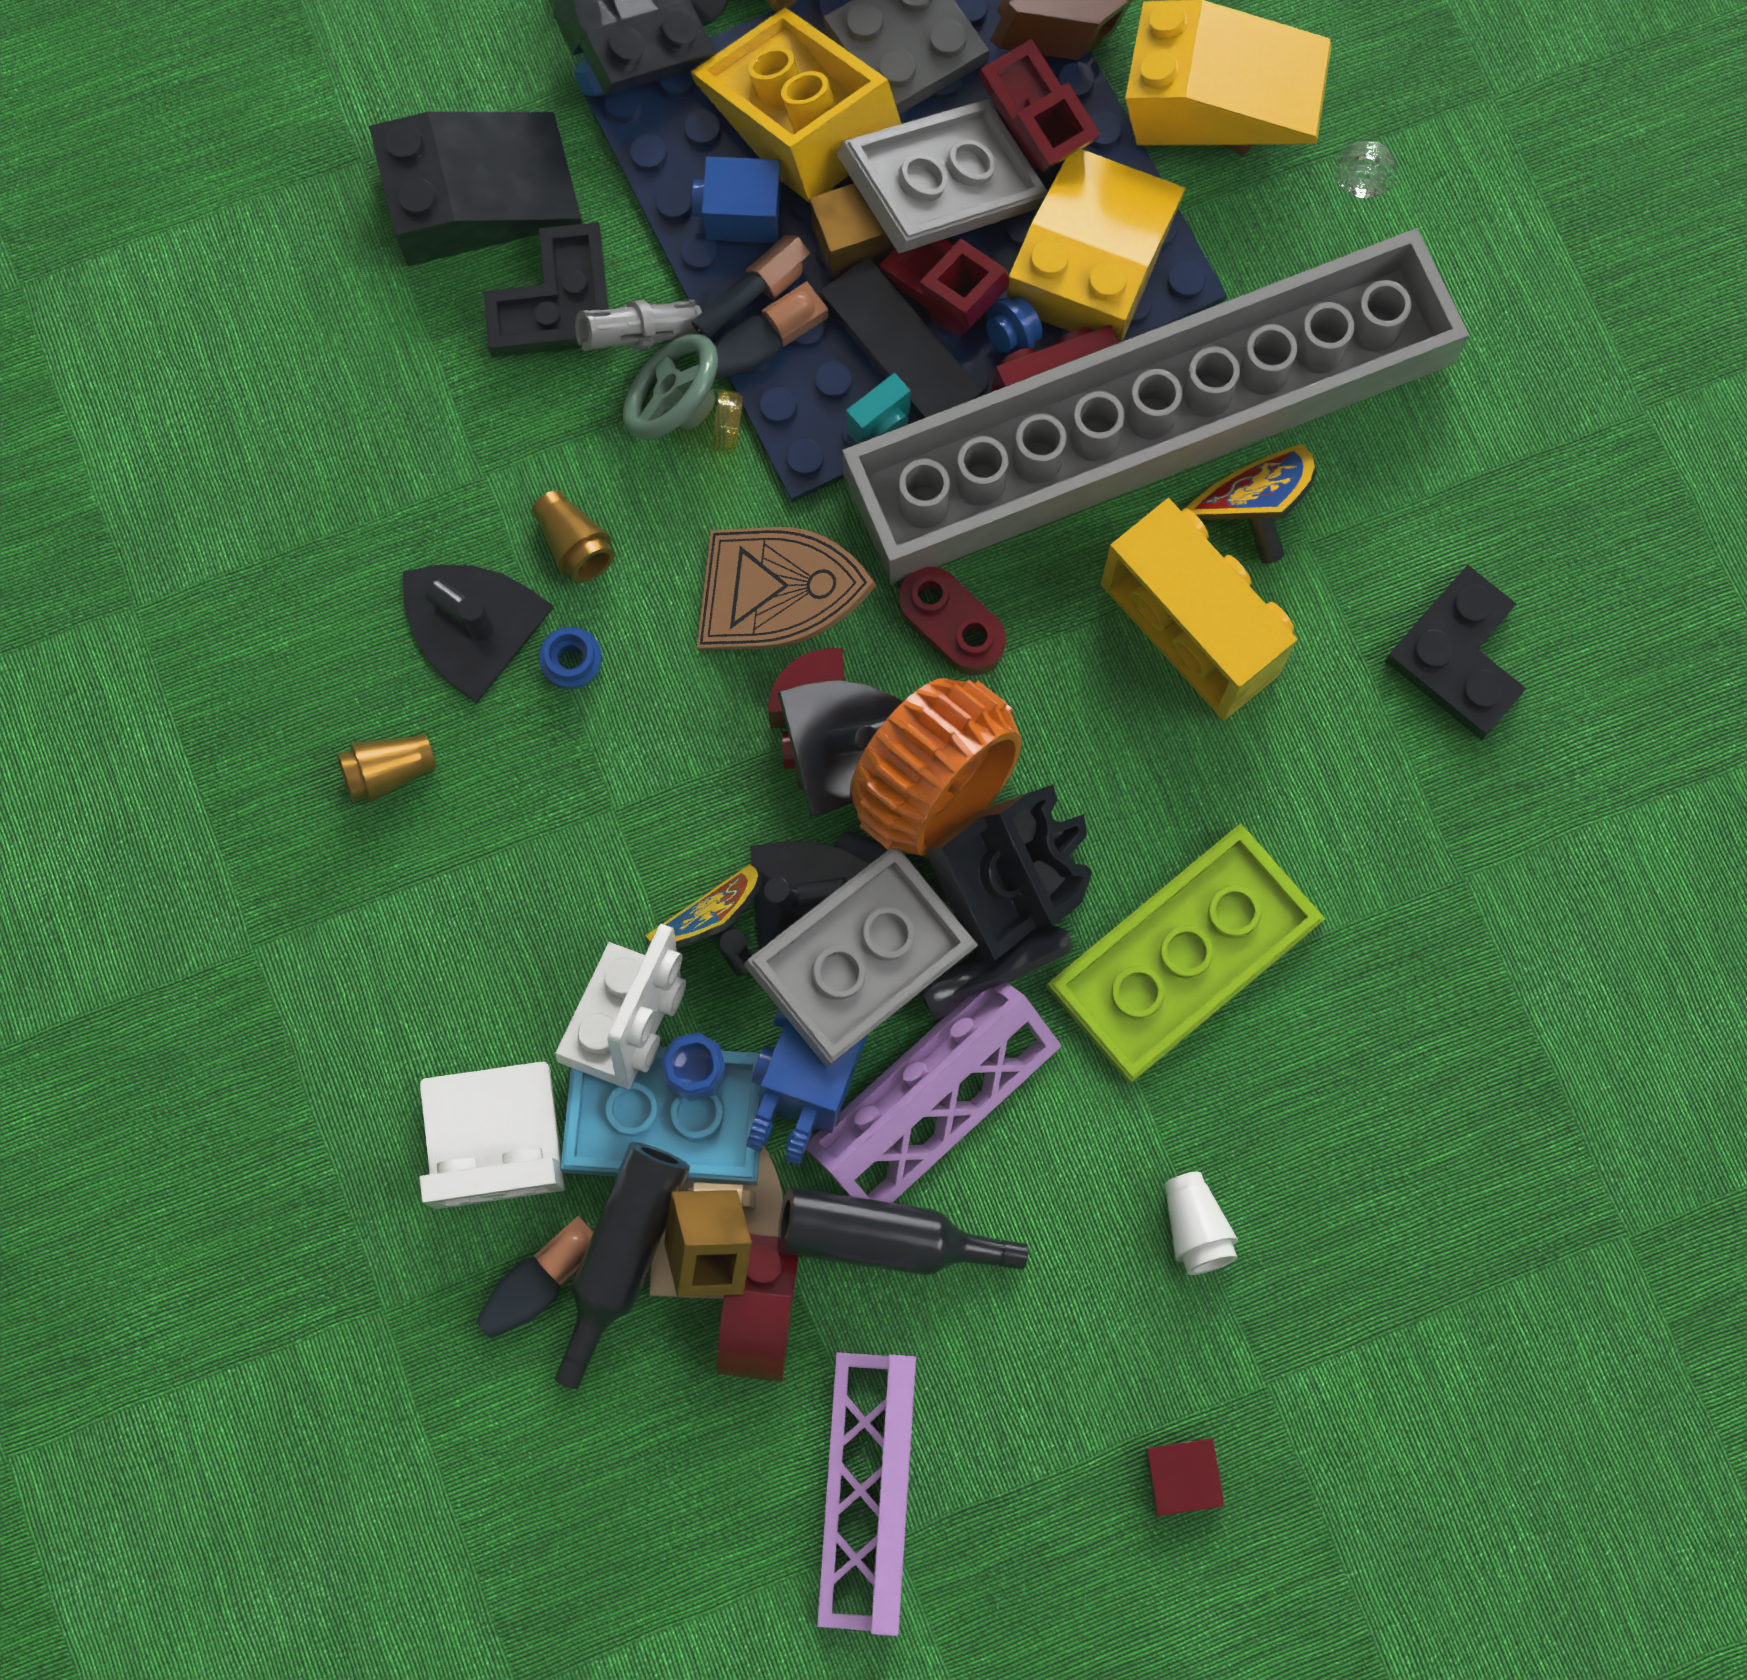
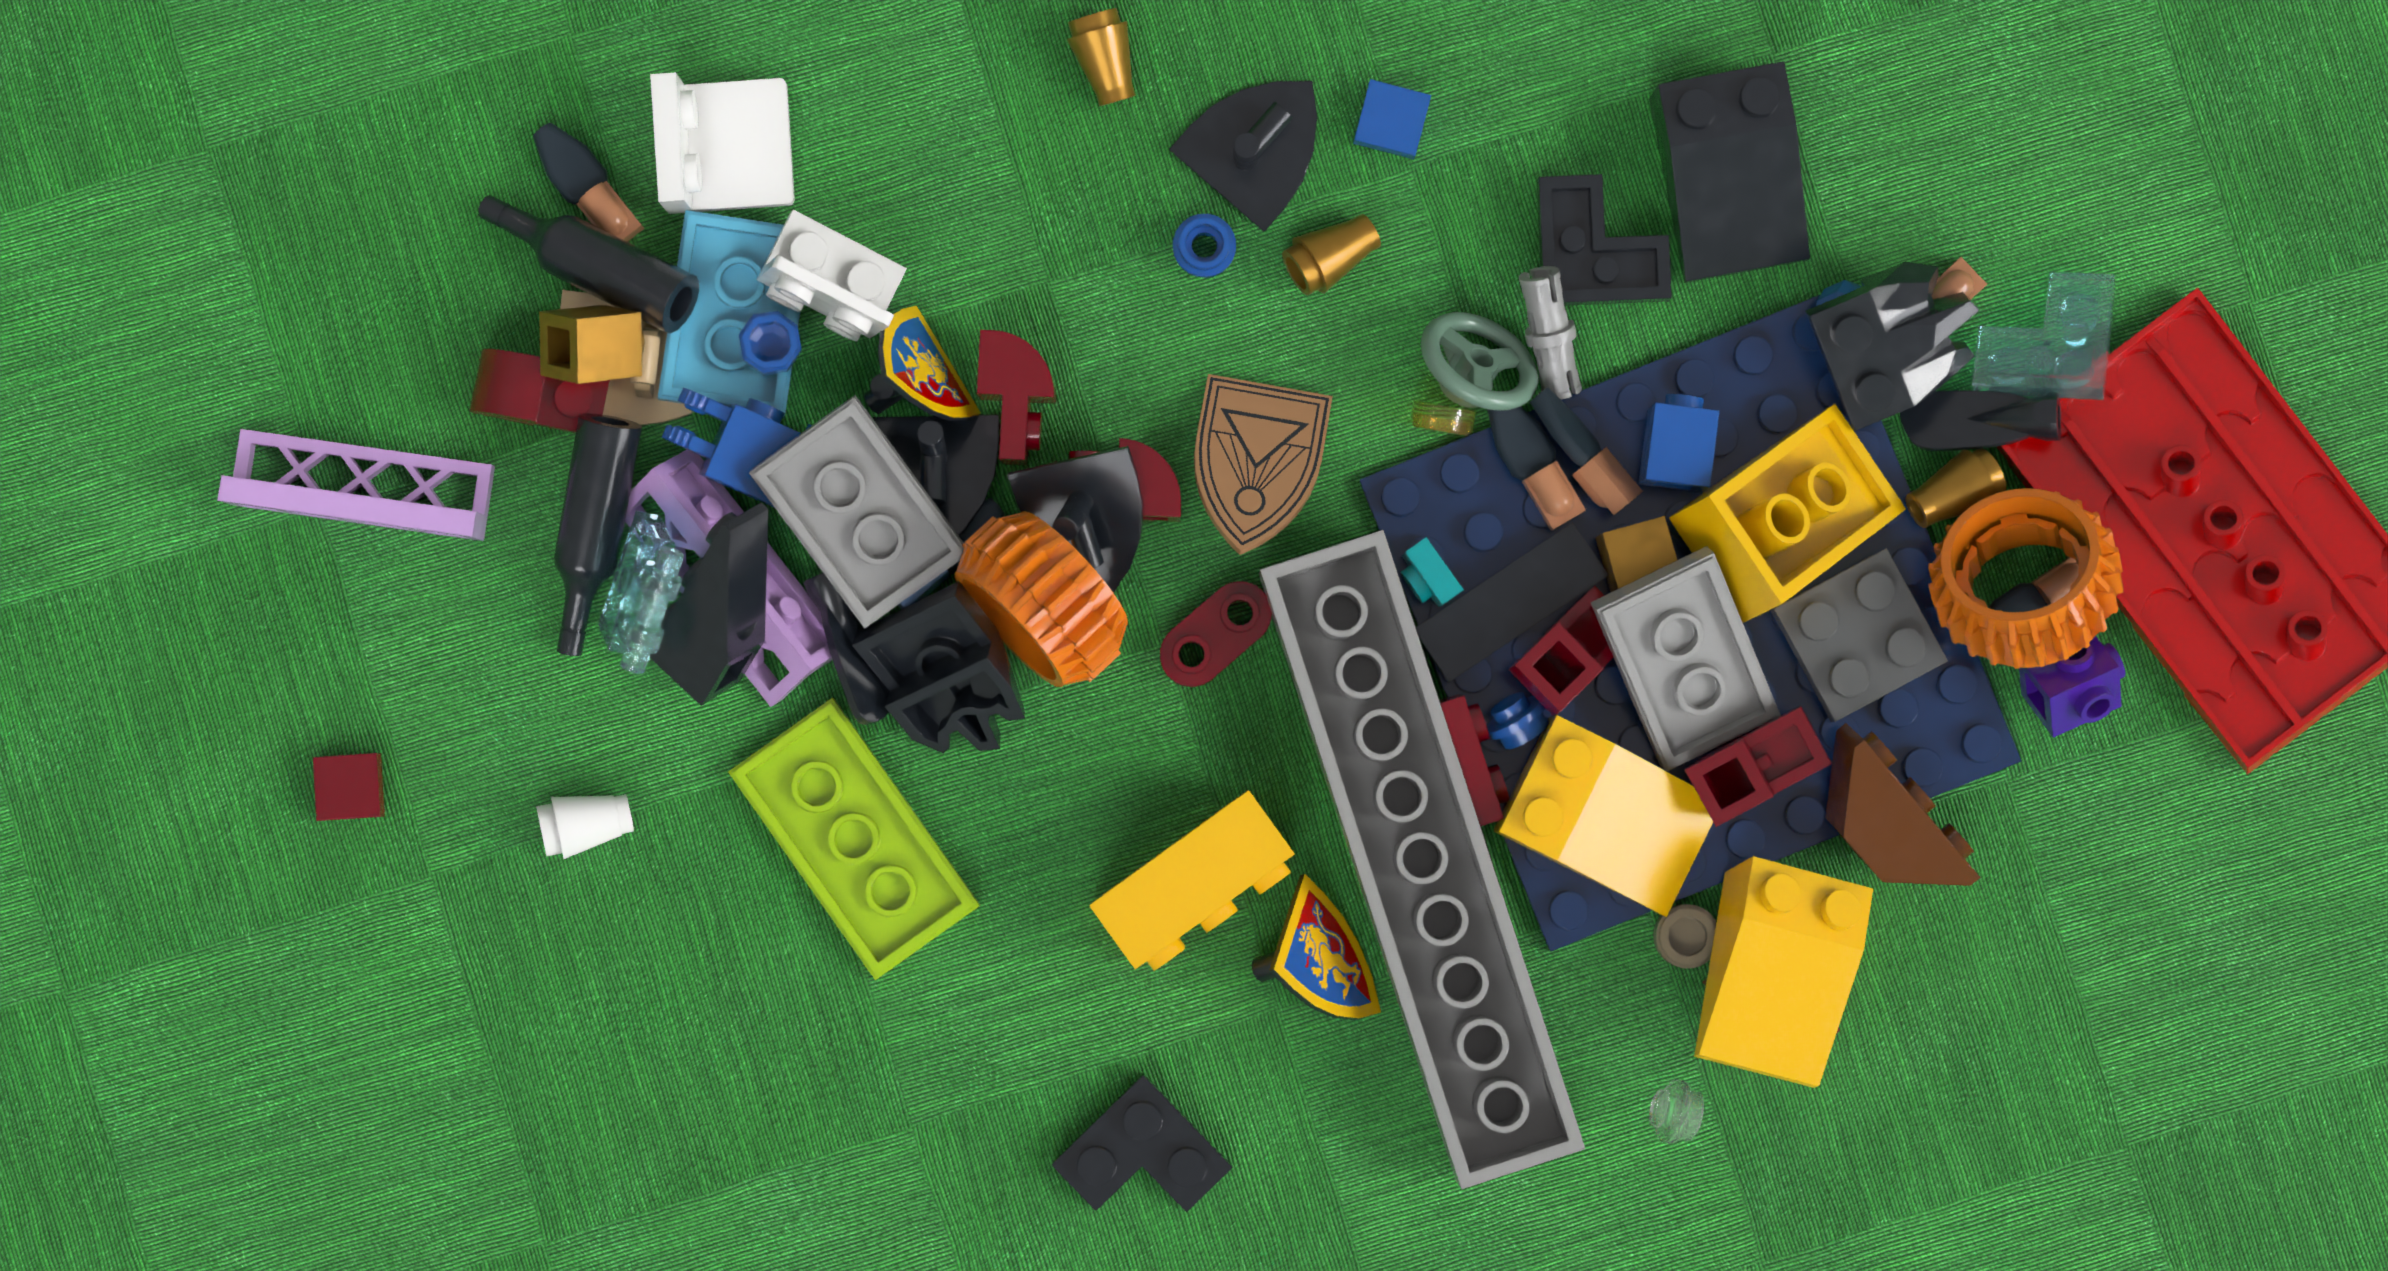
camera: 90 degrees right, 10 degrees up
none -> clear light blue plate [598,510,684,674]
none -> black slope [647,503,768,706]
none -> dark red brick [977,329,1056,466]
none -> blue tile [1353,79,1431,160]
none -> dark tan tile [1653,904,1716,968]

